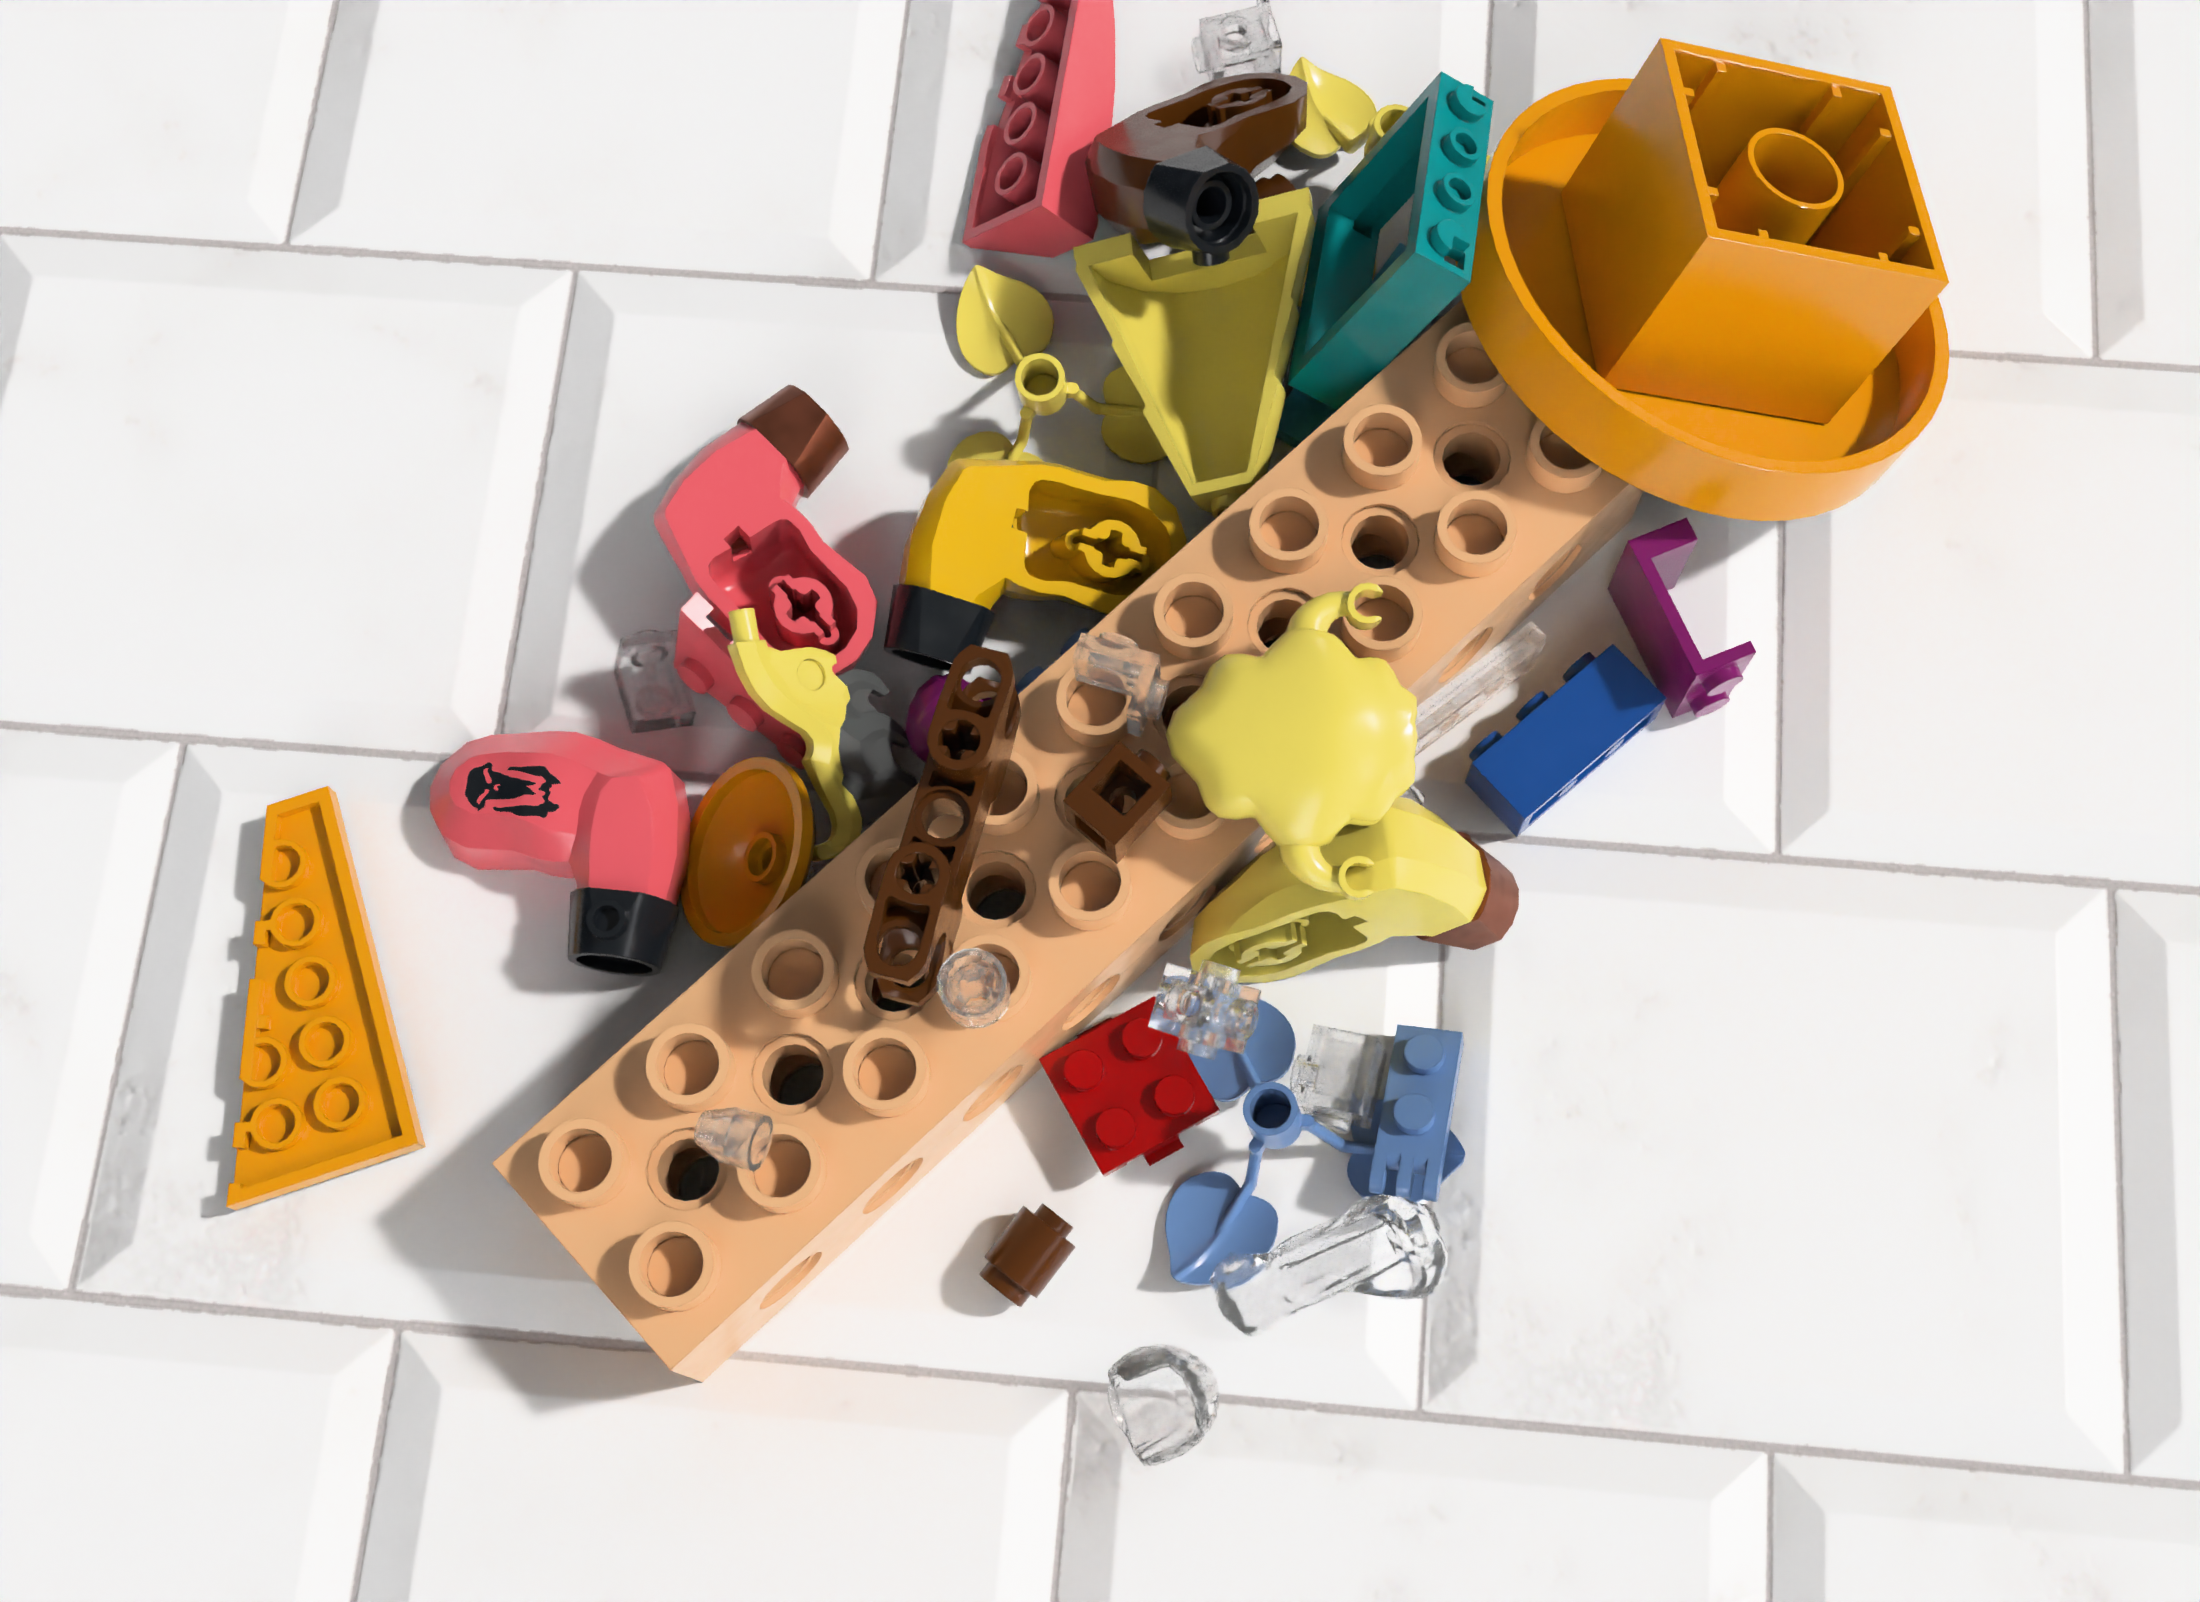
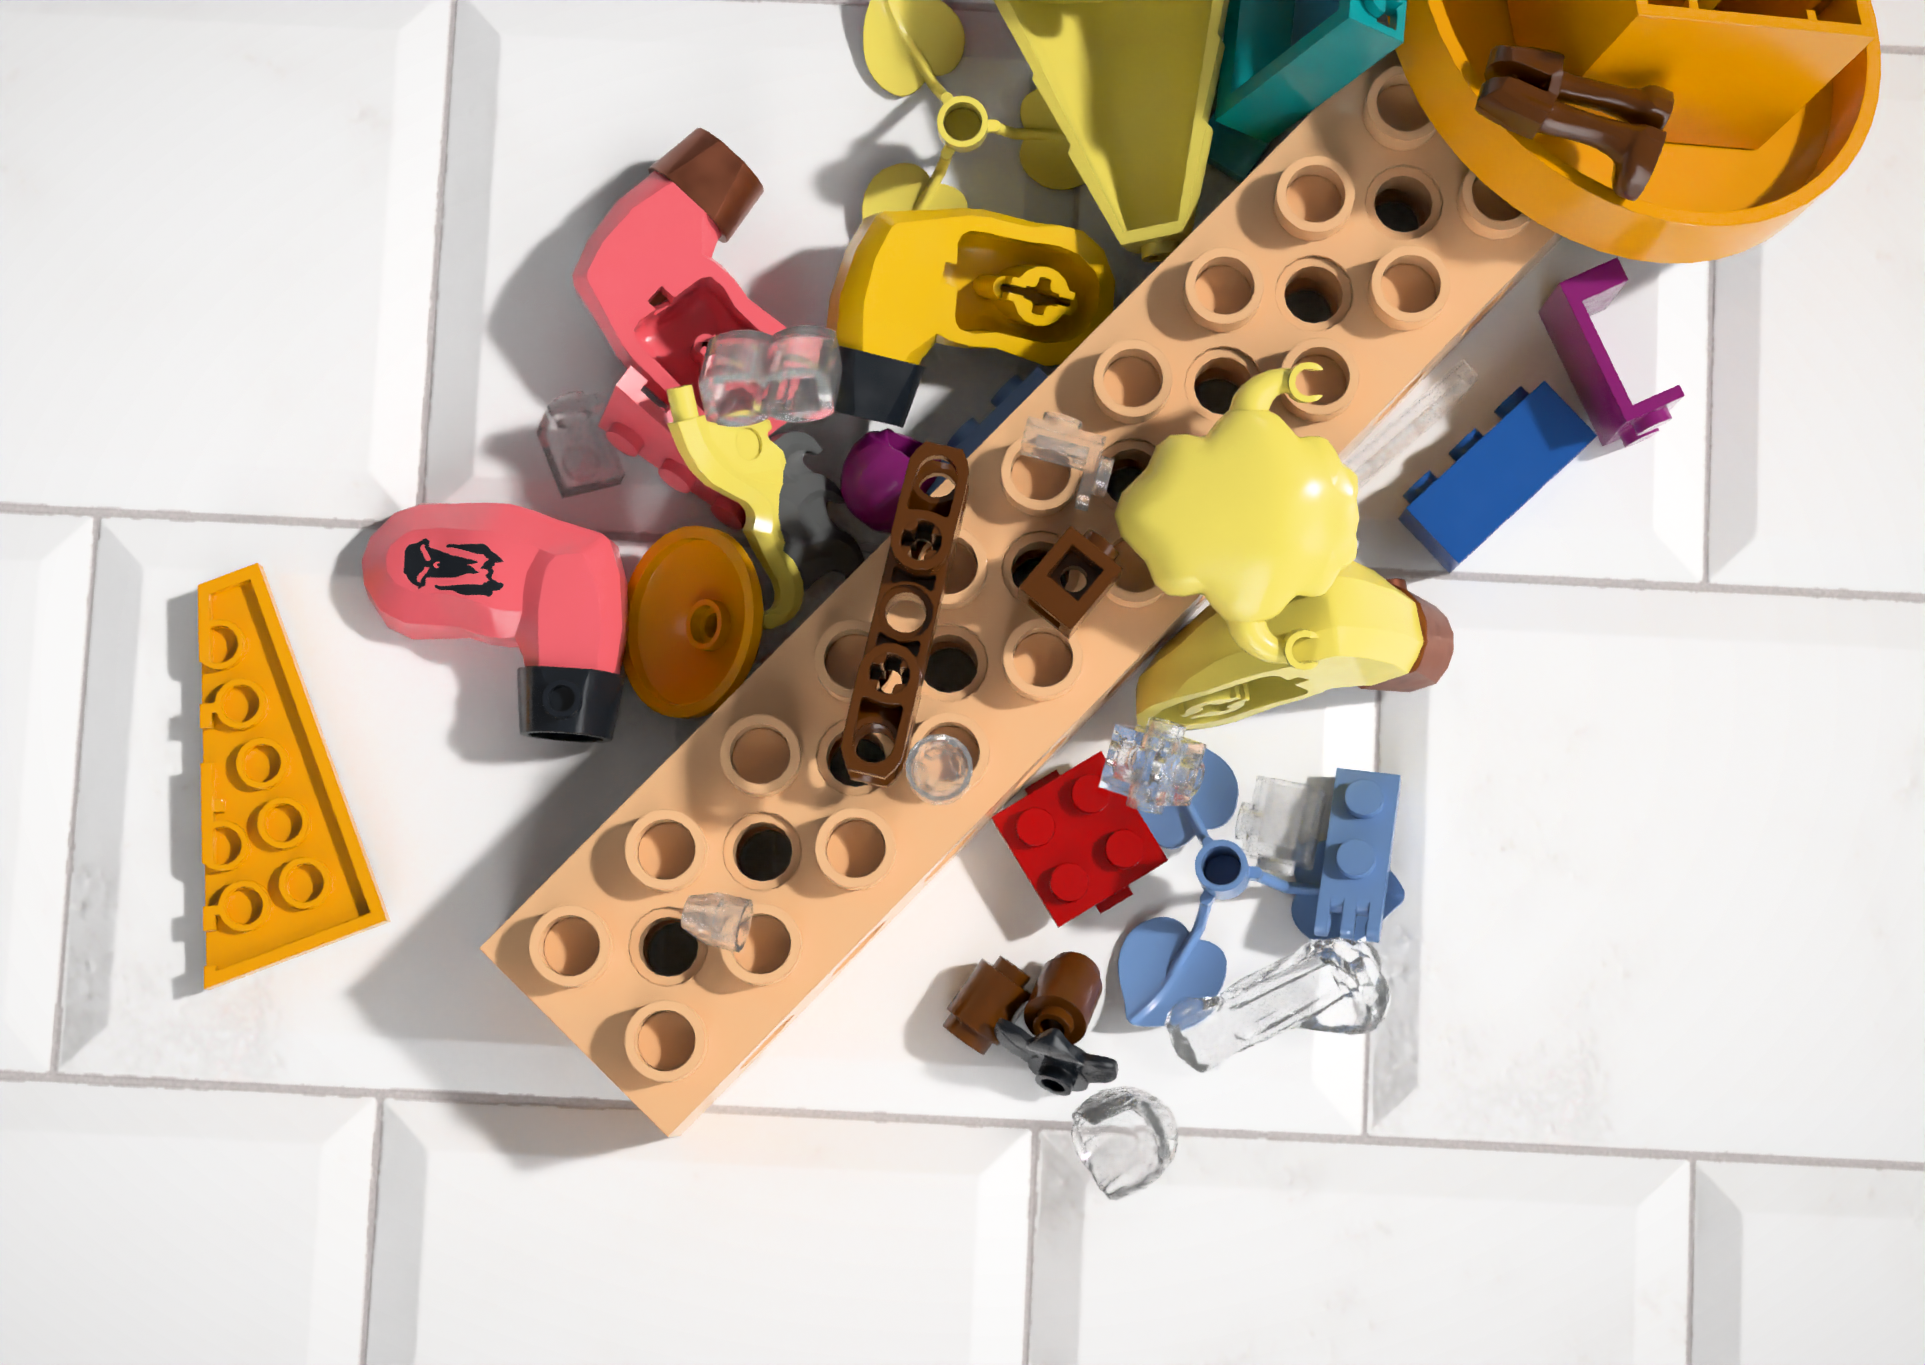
camera: 10 degrees left, 10 degrees up
none -> clear brick [698,325,843,427]
none -> black plate [994,1018,1119,1096]
none -> reddish brown brick [1024,951,1102,1044]
none -> reddish brown piece [1475,45,1674,201]

